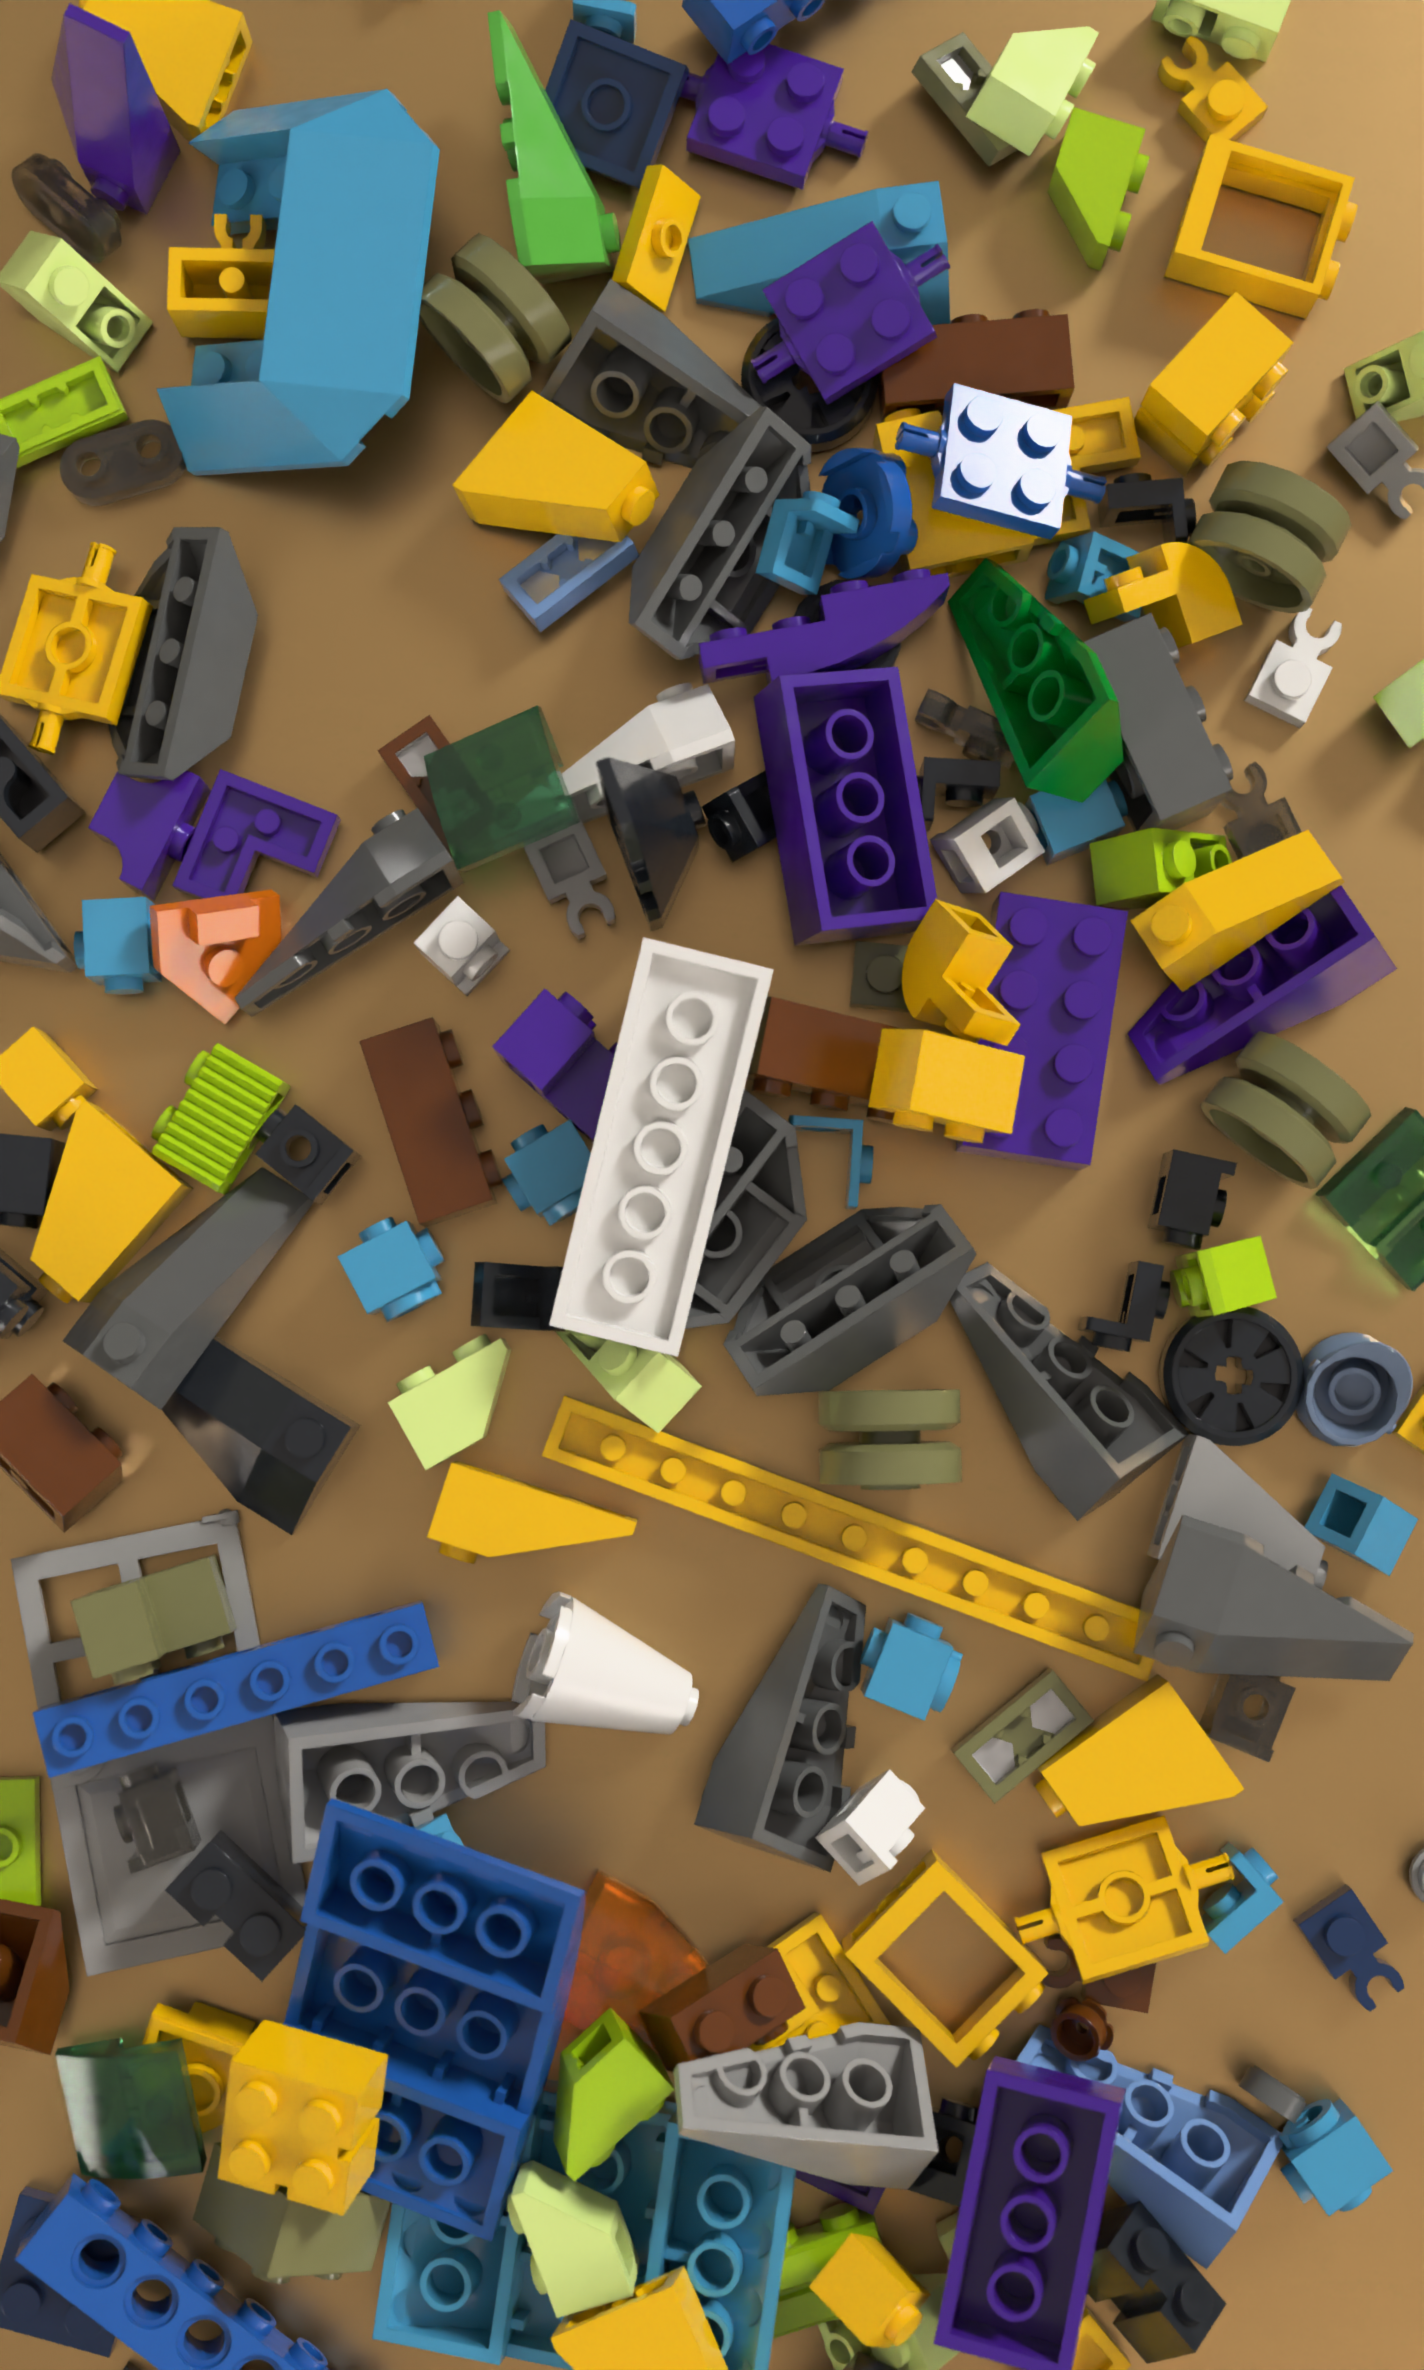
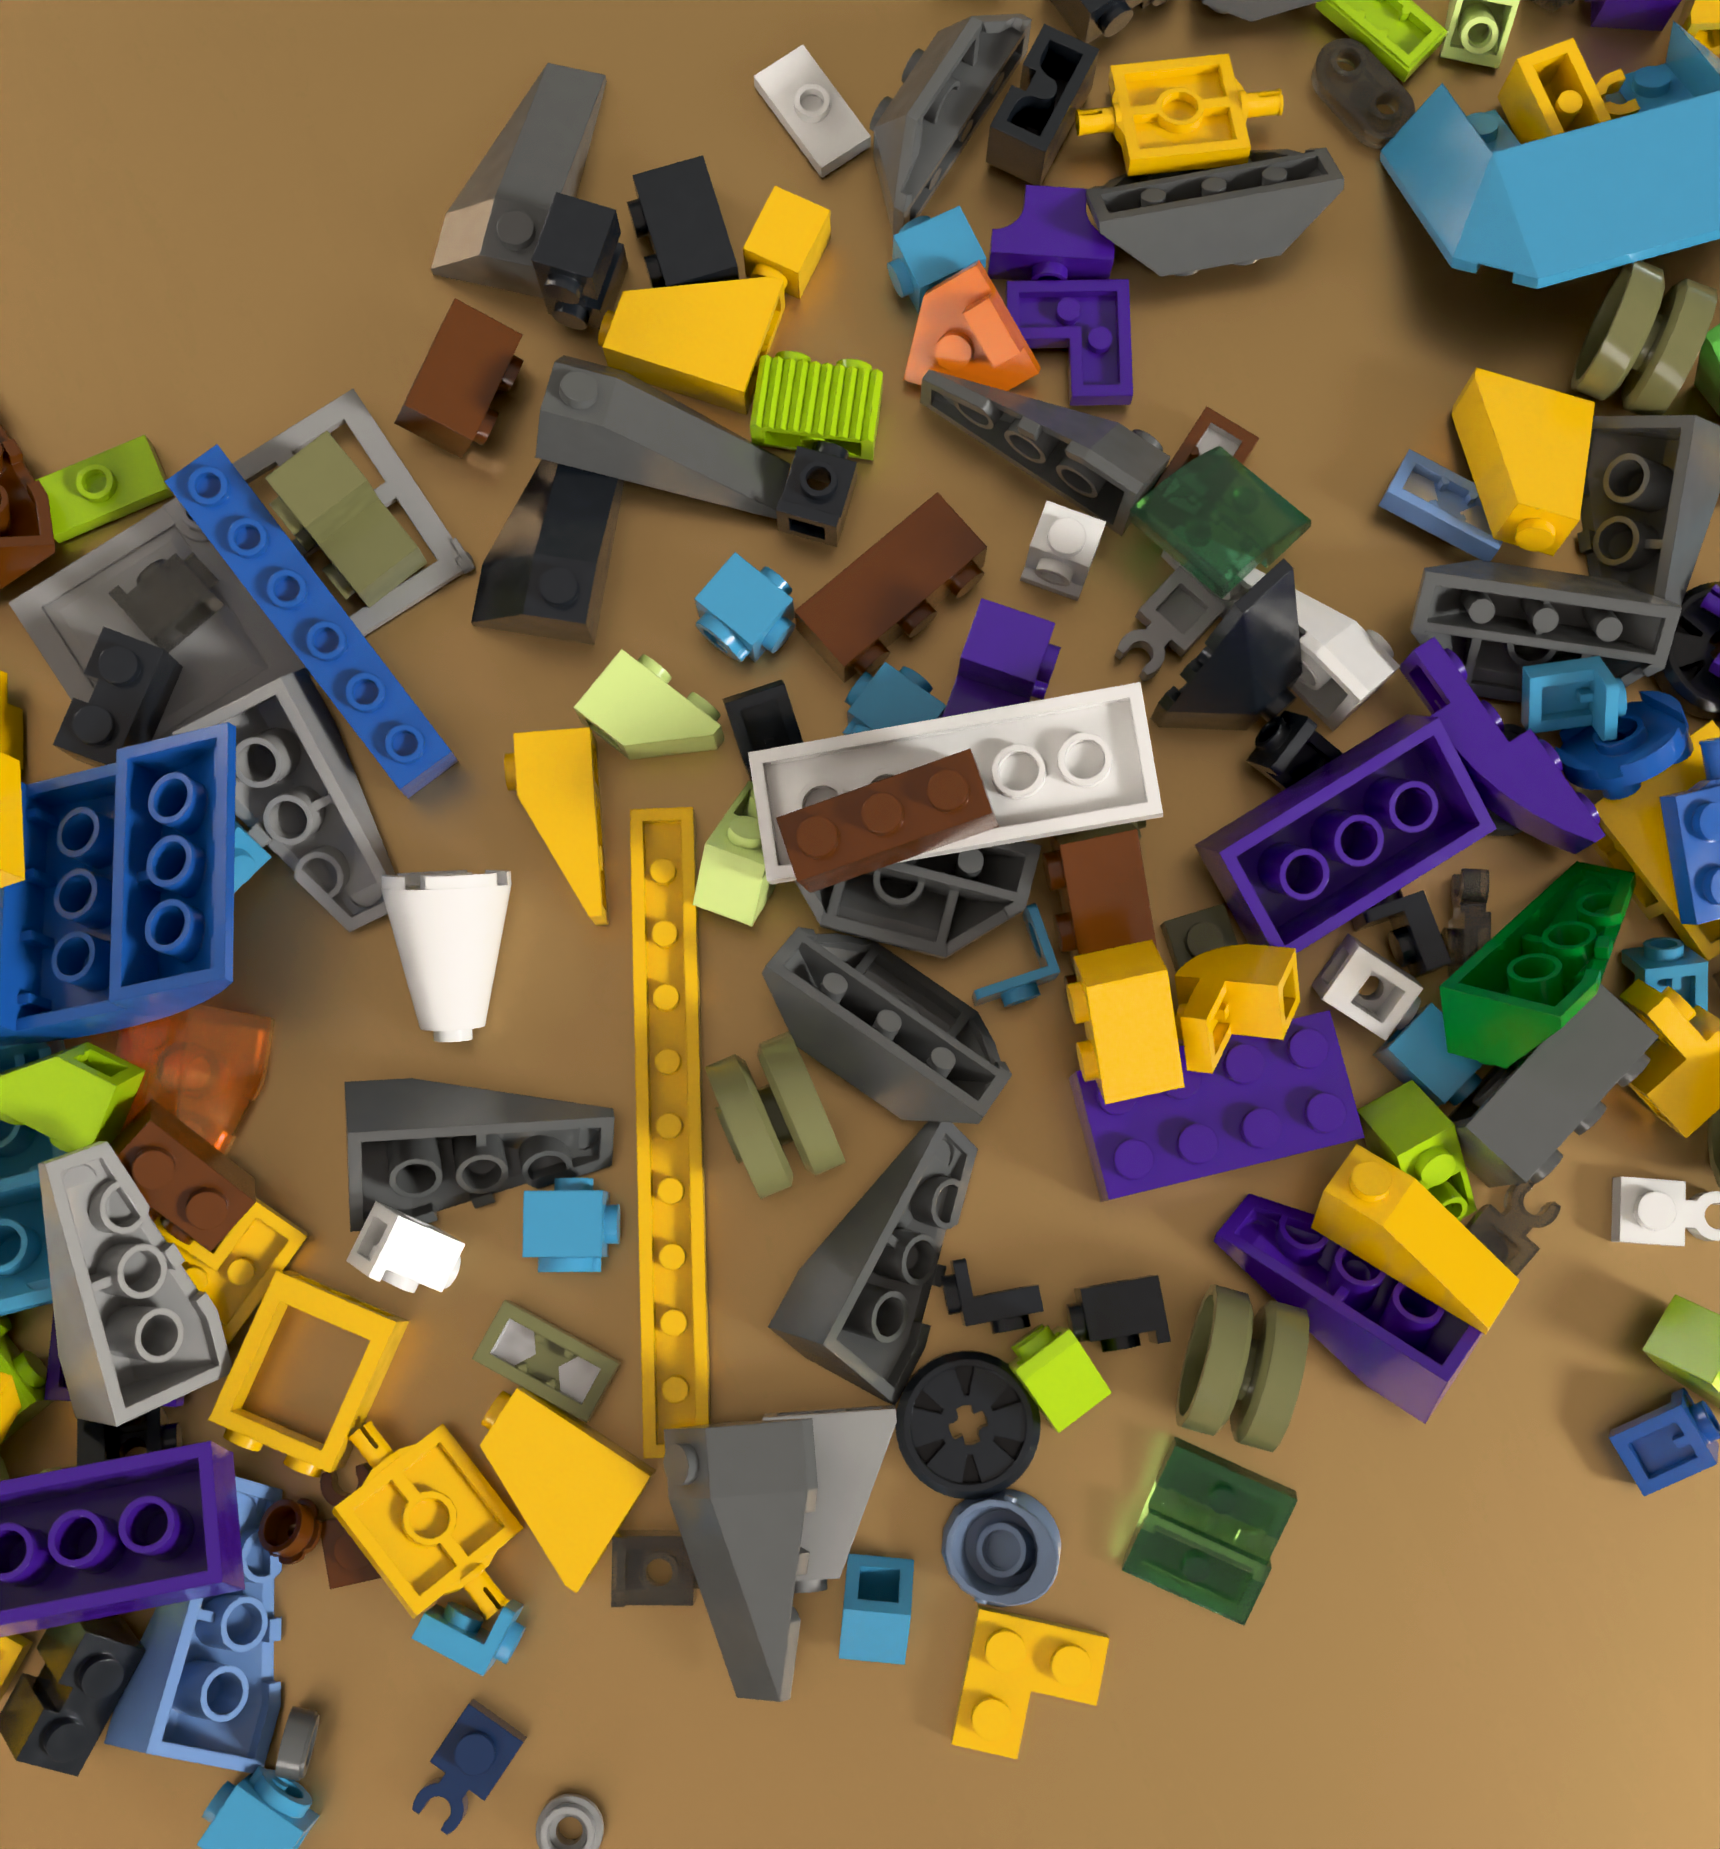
camera: 70 degrees right, 5 degrees down
none -> reddish brown brick [776,749,999,893]

